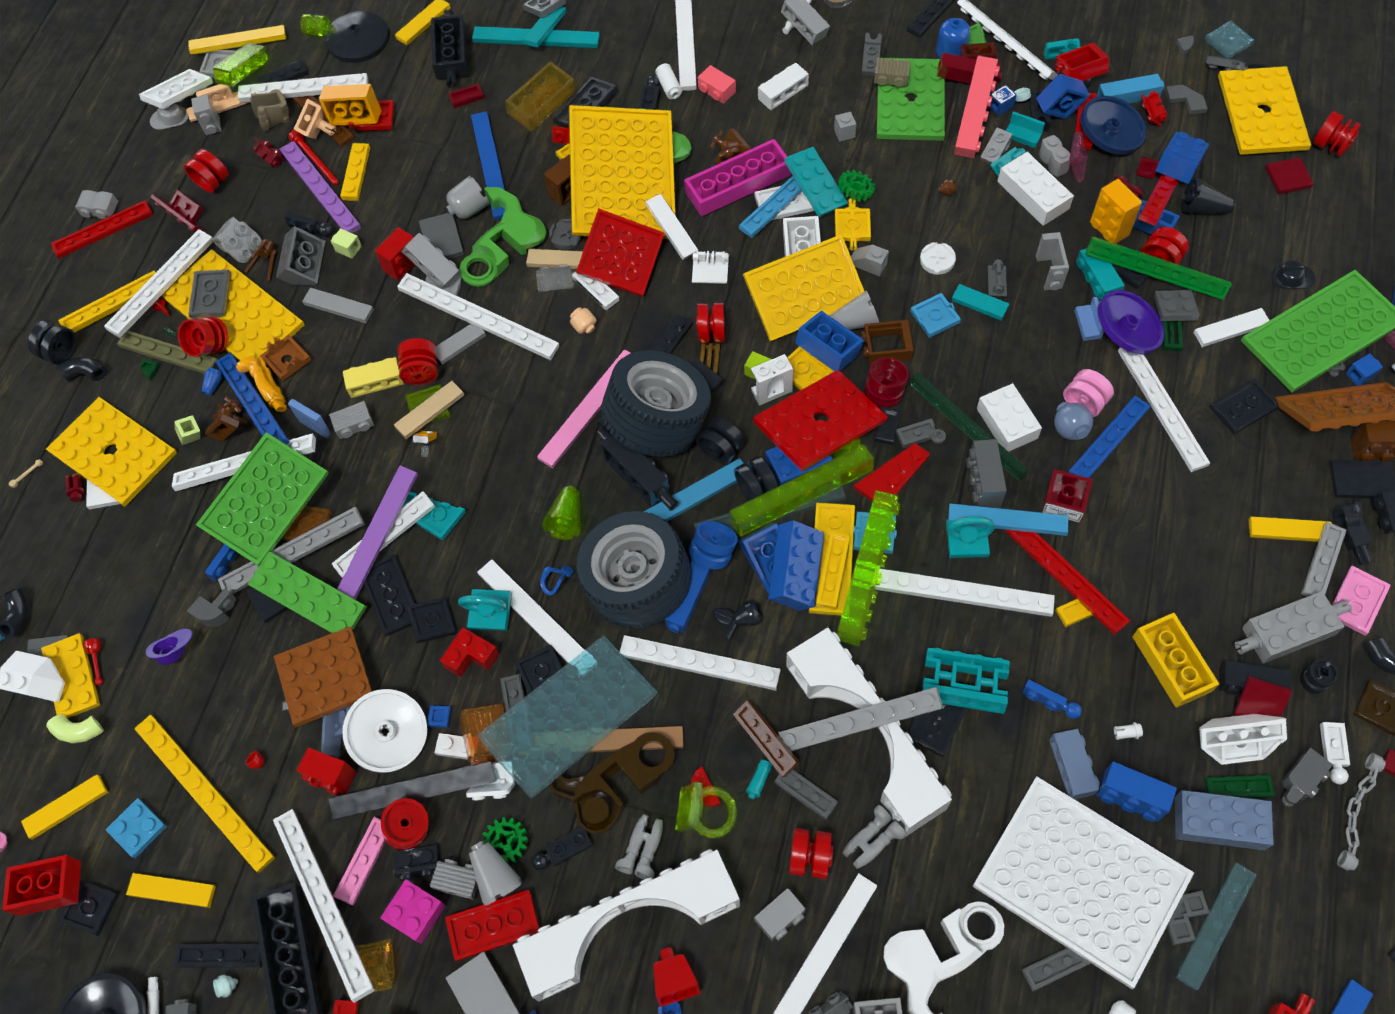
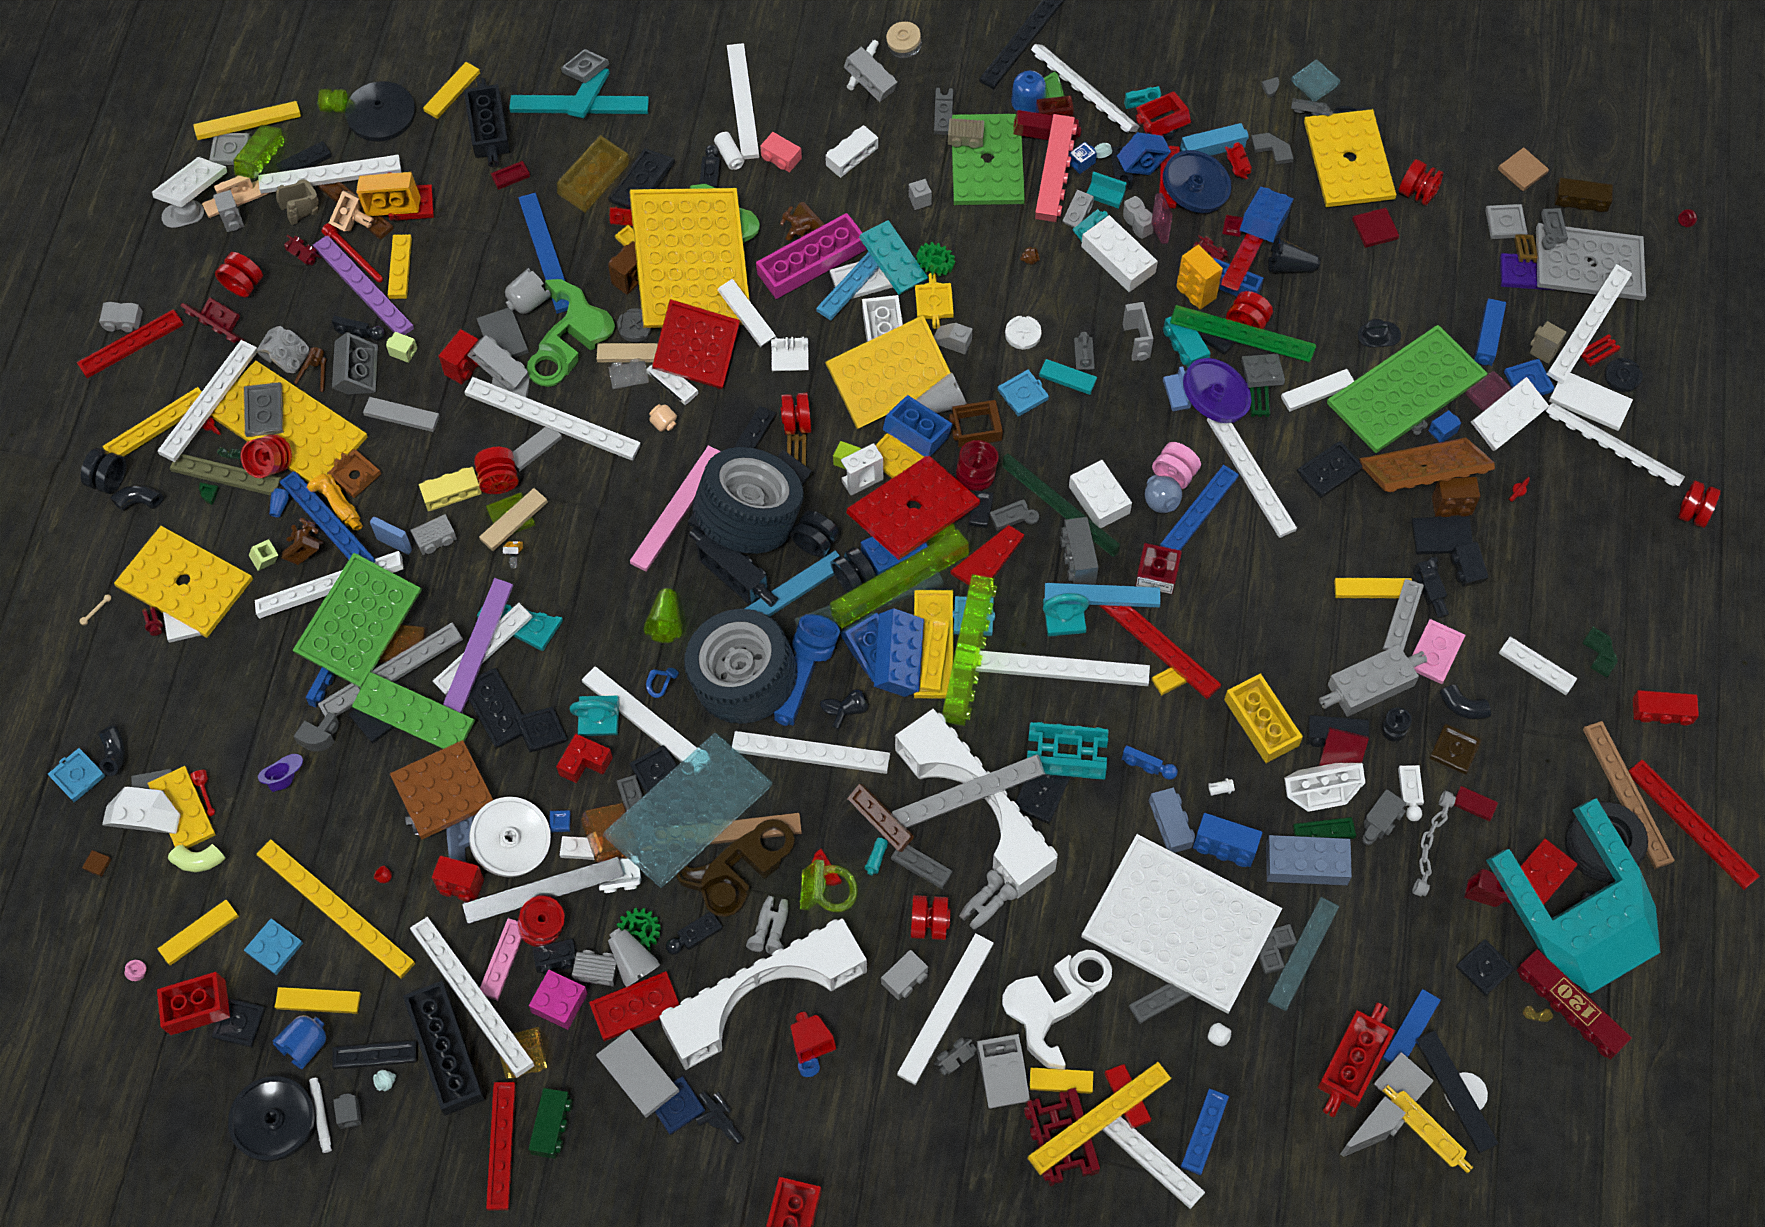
camera: 10 degrees left, 0 degrees up
none -> blue cylinder [273,1015,326,1069]

